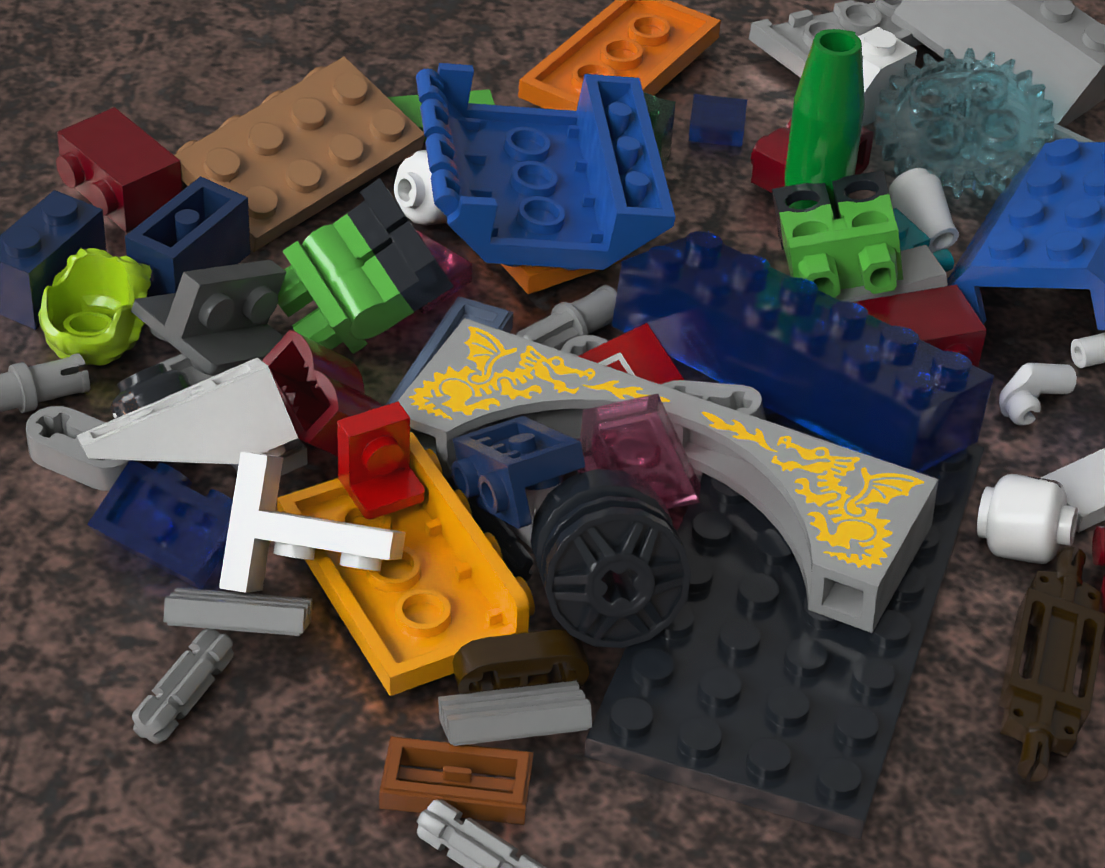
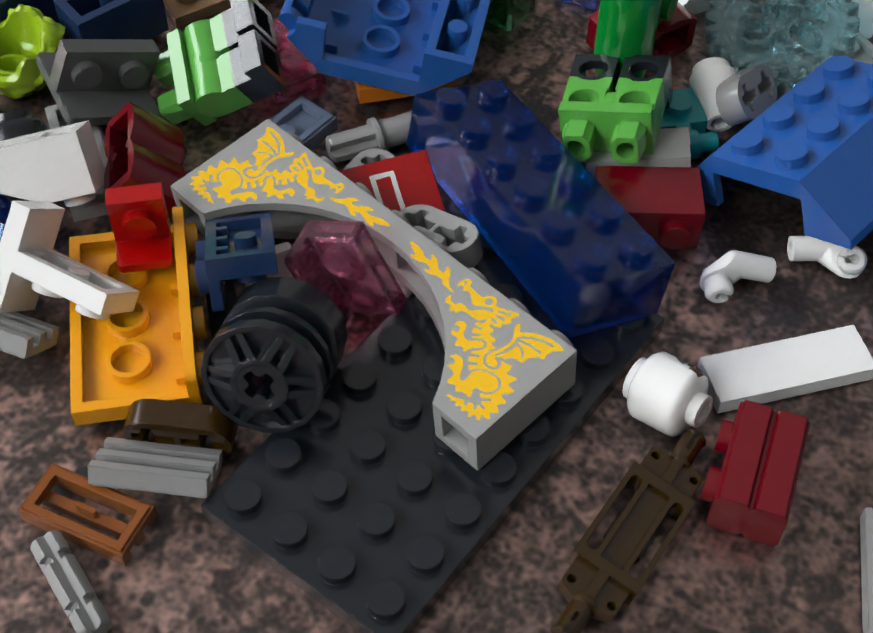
camera: 20 degrees right, 10 degrees up
none -> light grey beam [716,63,777,126]

